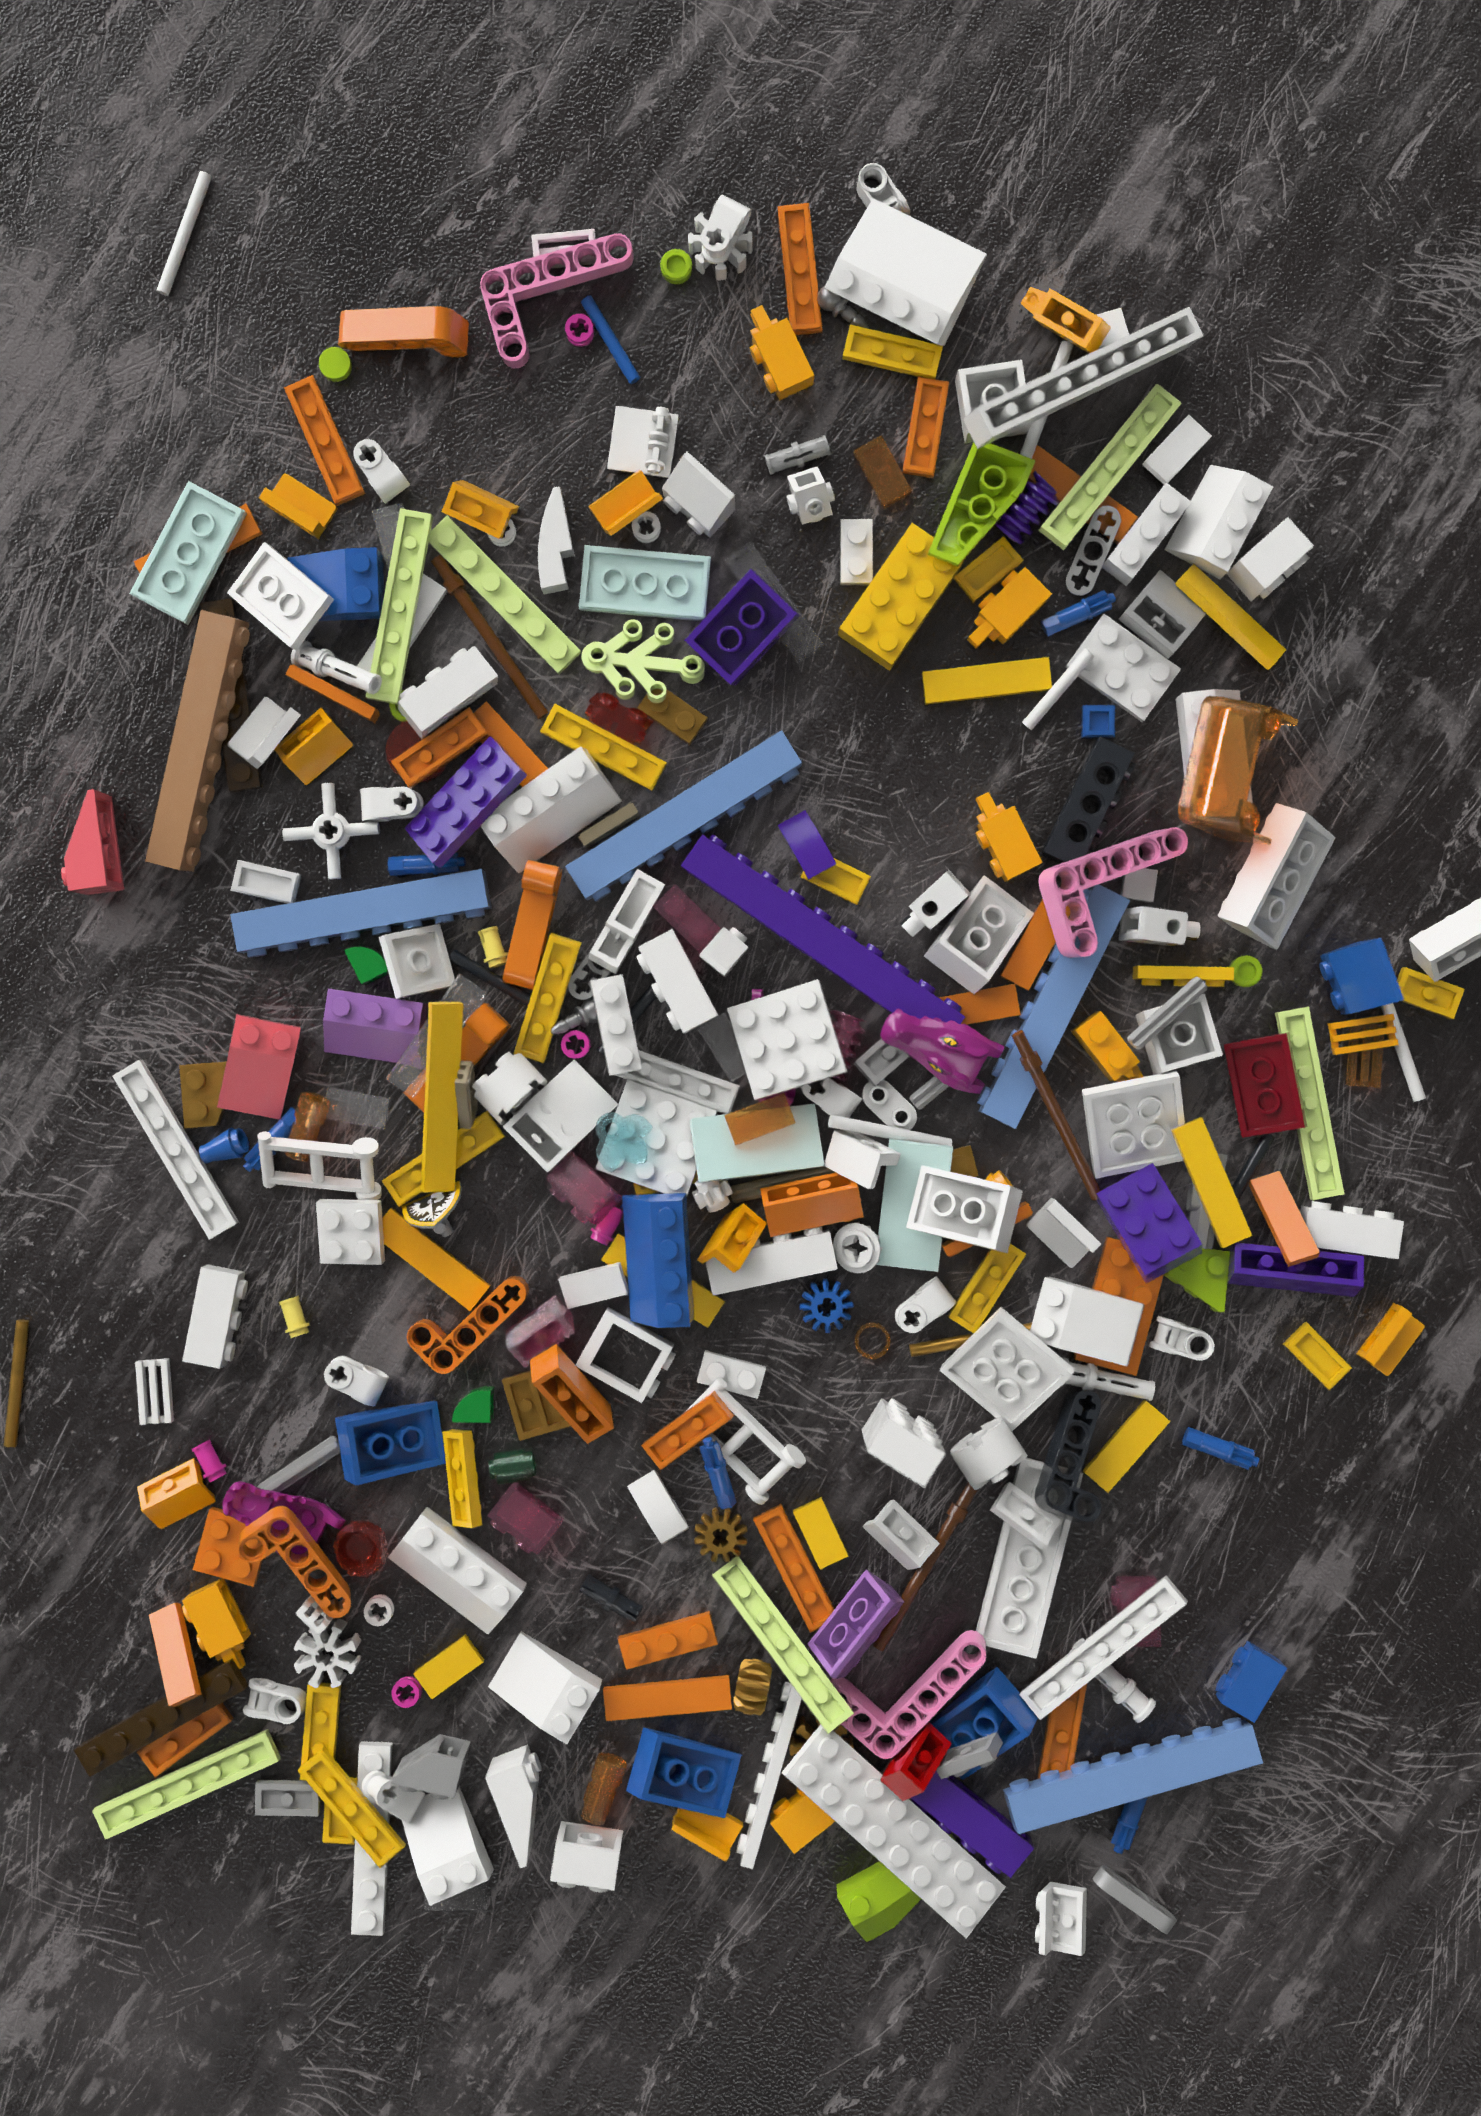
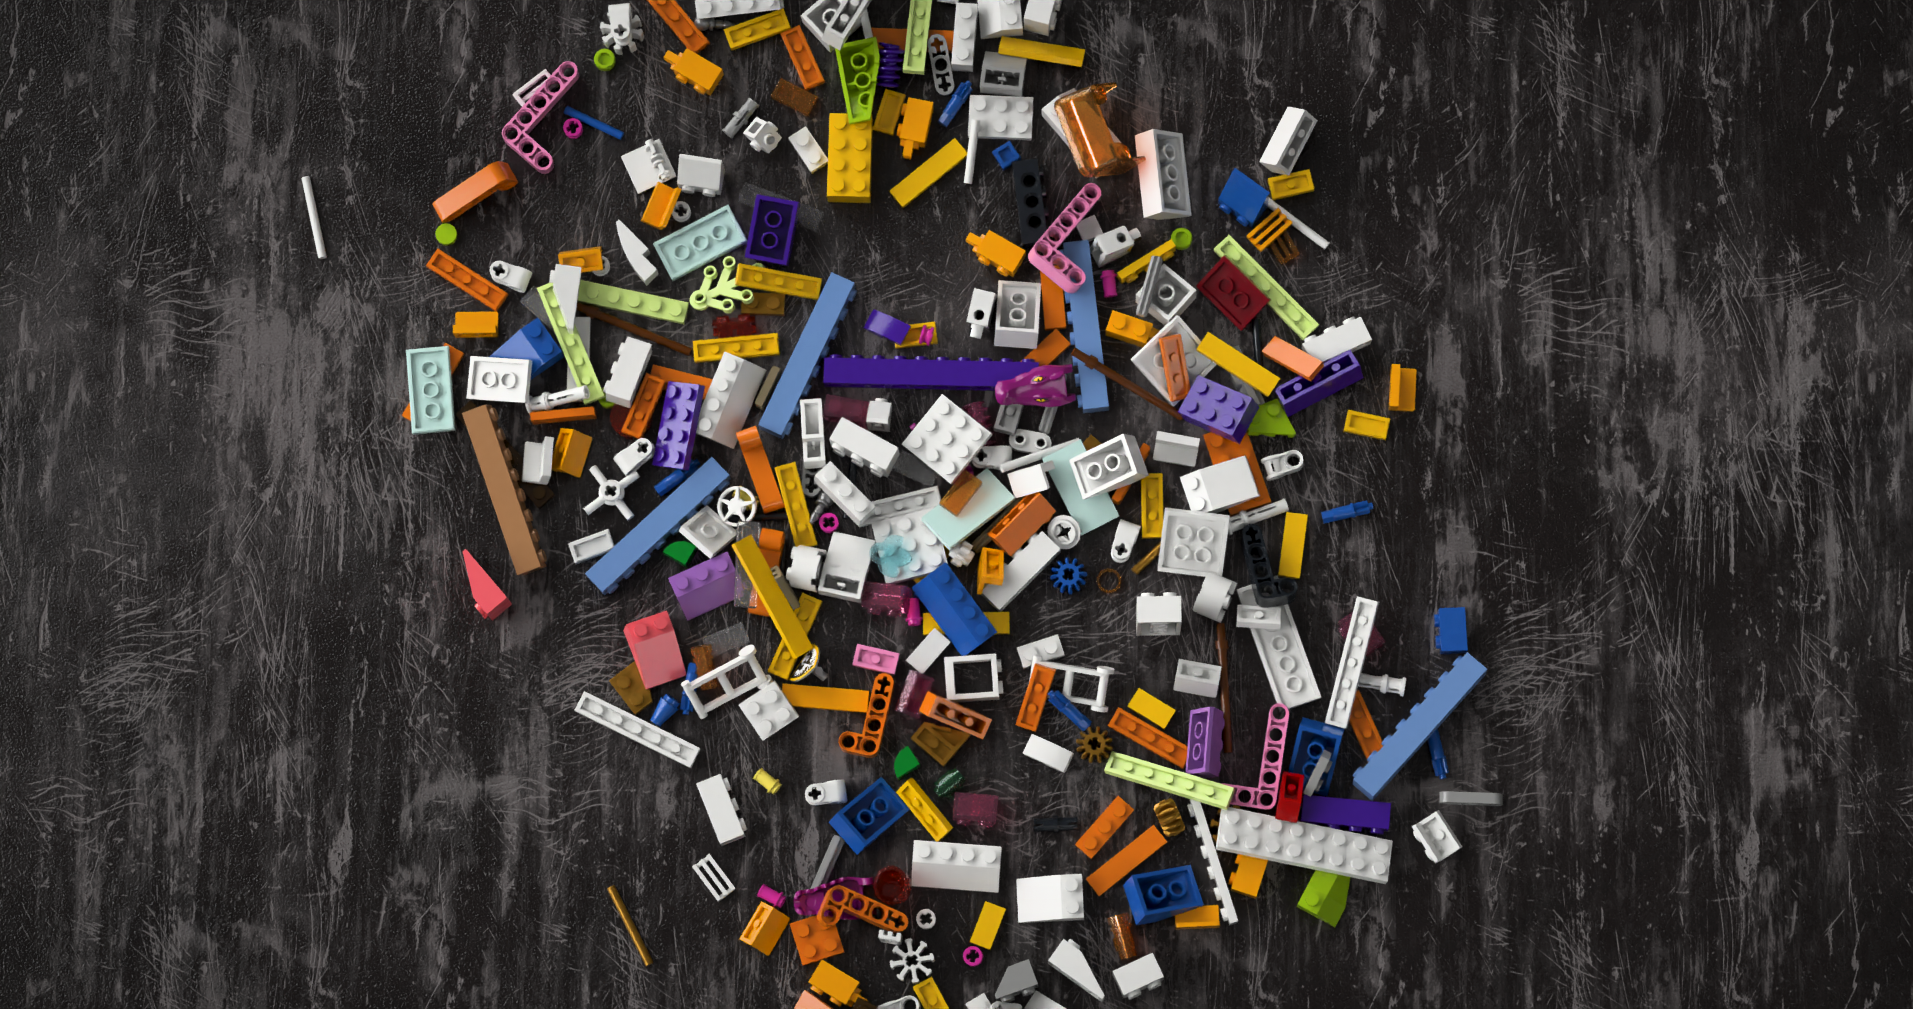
camera: 20 degrees left, 10 degrees down
none -> white slope [549,264,581,334]
none -> white wheel [717,486,757,527]
none -> yellow tile [735,263,822,300]
none -> bright pink plate [852,644,900,675]
none -> dark pink bush [919,325,934,346]
none -> dark pink pin [1100,270,1117,298]
none -> orange tile [1159,334,1191,402]

